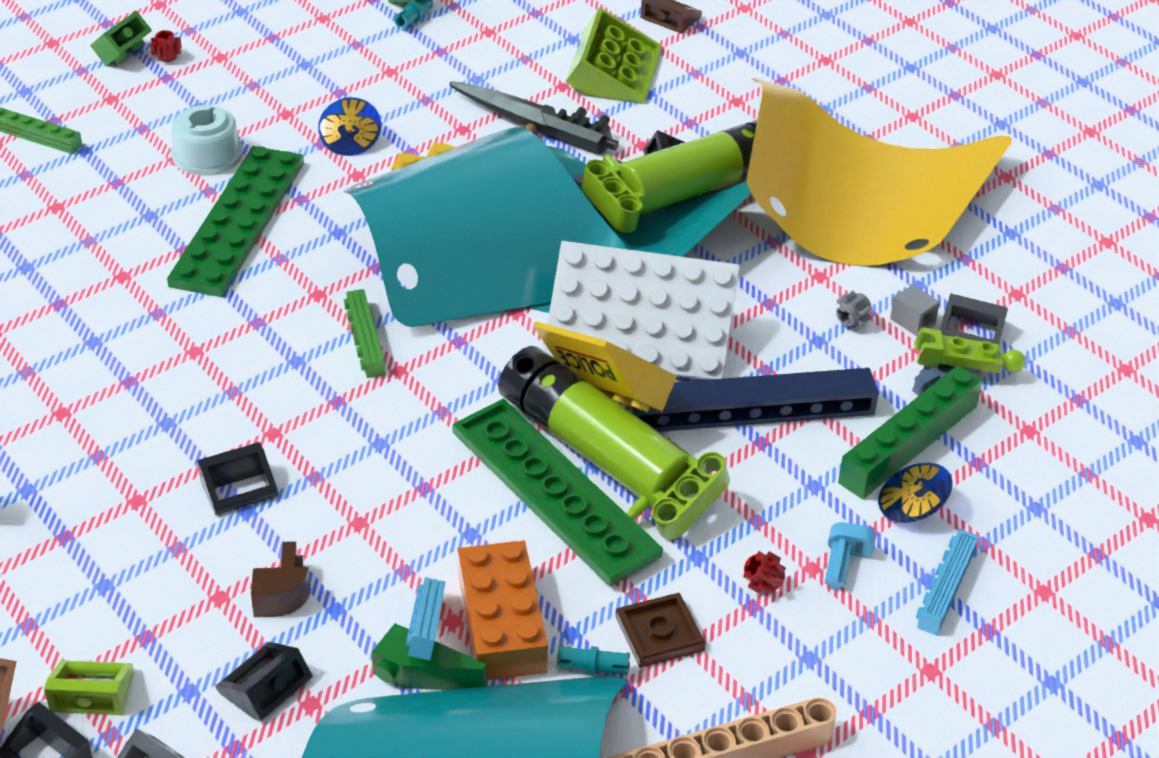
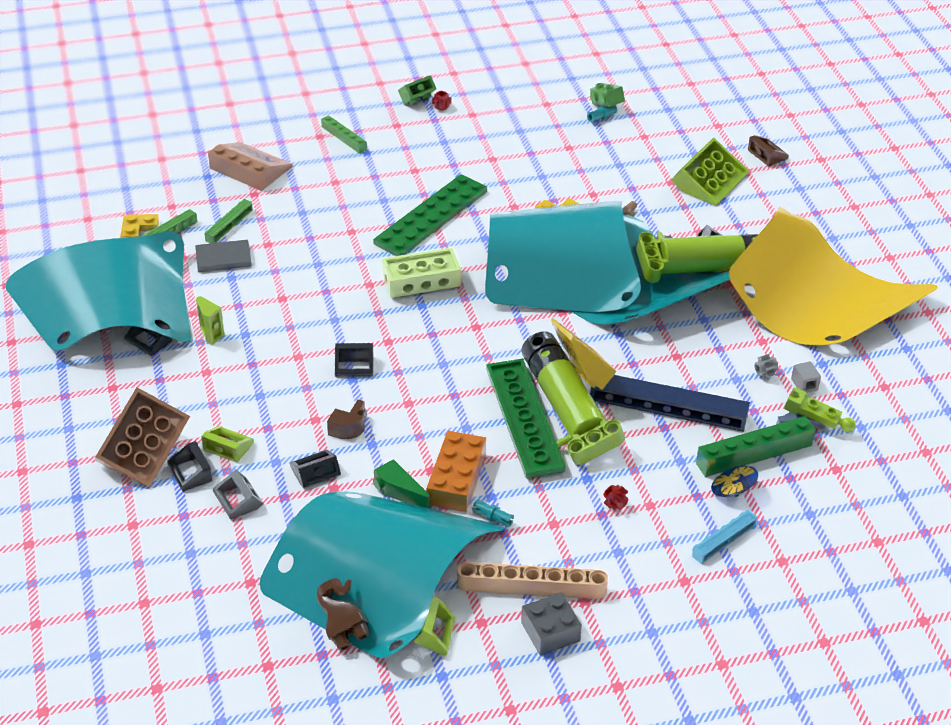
camera: 25 degrees right, 0 degrees up
light aqua wheel [171,105,243,175] -> none
shield [318,97,382,156] -> none
bright green piece [343,289,385,378] -> none
medium azure piece [405,577,446,660] -> none
pearl dark grey piece [449,81,619,155] -> none
white plate [543,241,739,380] -> none
reddish brown tile [615,592,706,668] -> none
medium azure piece [824,522,876,590] -> none
dark grey tile [939,293,1008,344] -> none
none -> yellowish green brick [382,247,461,298]

